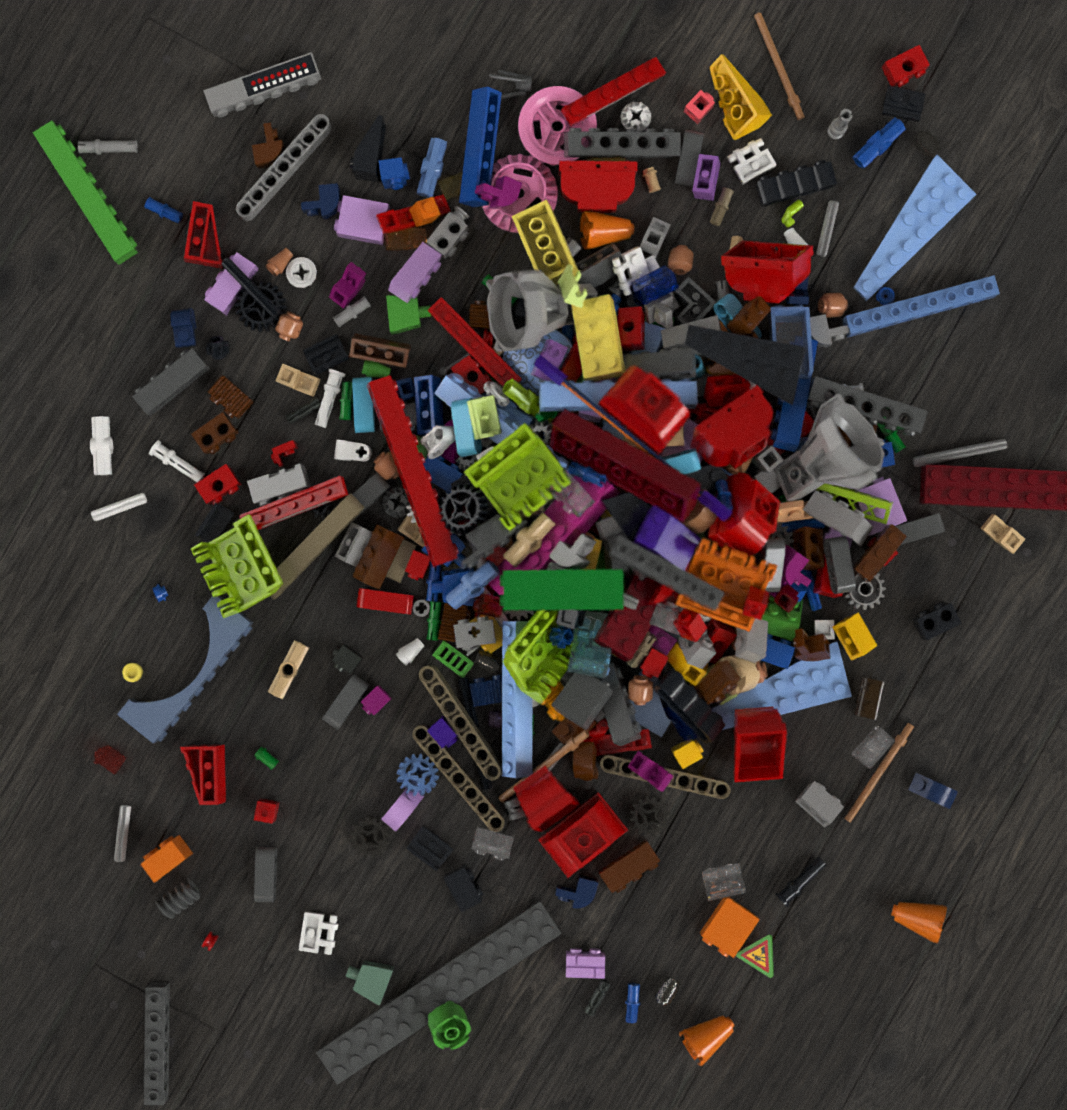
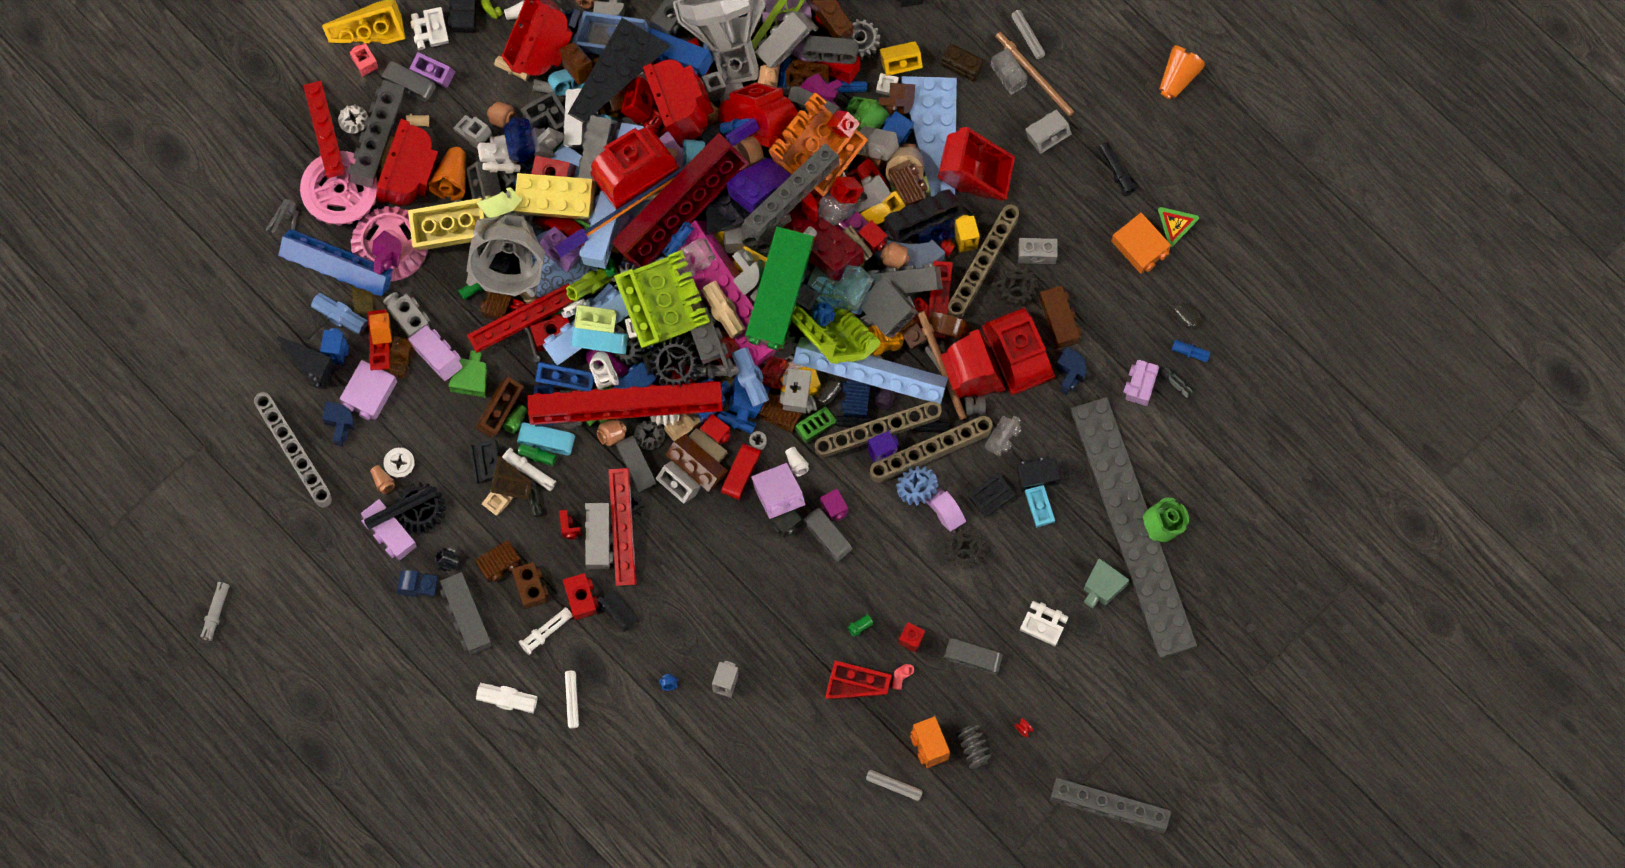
camera: 75 degrees left, 15 degrees down
bright green brick [33,121,138,265] -> none
clear red bracket [93,745,127,775] -> none
sand blue arch [117,596,253,743] -> none
light yellow tile [122,663,143,682] -> none
blue axle [144,197,183,223] -> none
red wedge [184,201,223,269] -> none
lime slope [191,514,283,618] -> none
light grey brick [203,52,322,117] -> none
reddish brown brick [252,122,285,169] -> none
tan piece [268,640,310,699] -> none
dark tan beam [270,493,365,600] -> none
nougat head [275,311,303,341] -> none
magenta brick [329,262,366,309] -> none
light grey pin [333,296,371,328] -> none
white piece [334,440,372,462] -> none
green pin [427,601,443,641] -> none
magenta brick [628,751,673,792] -> none
orange cone [679,1015,734,1066] -> none
clear bracket [702,863,746,901] -> none
dark tan axle [710,187,734,226] -> none
dark red leg [774,582,808,613] -> none
dark blue brick [908,773,958,809] -> none
none -> dark brown wing [490,456,532,500]
none -> light grey brick [712,661,739,698]
none -> lavender brick [751,463,805,519]
none -> coral arm [892,664,914,690]
none -> red plate [939,239,955,257]
none -> light grey axle [1012,10,1045,59]
none -> light grey brick [1018,238,1057,264]
none -> medium azure plate [1025,485,1055,528]

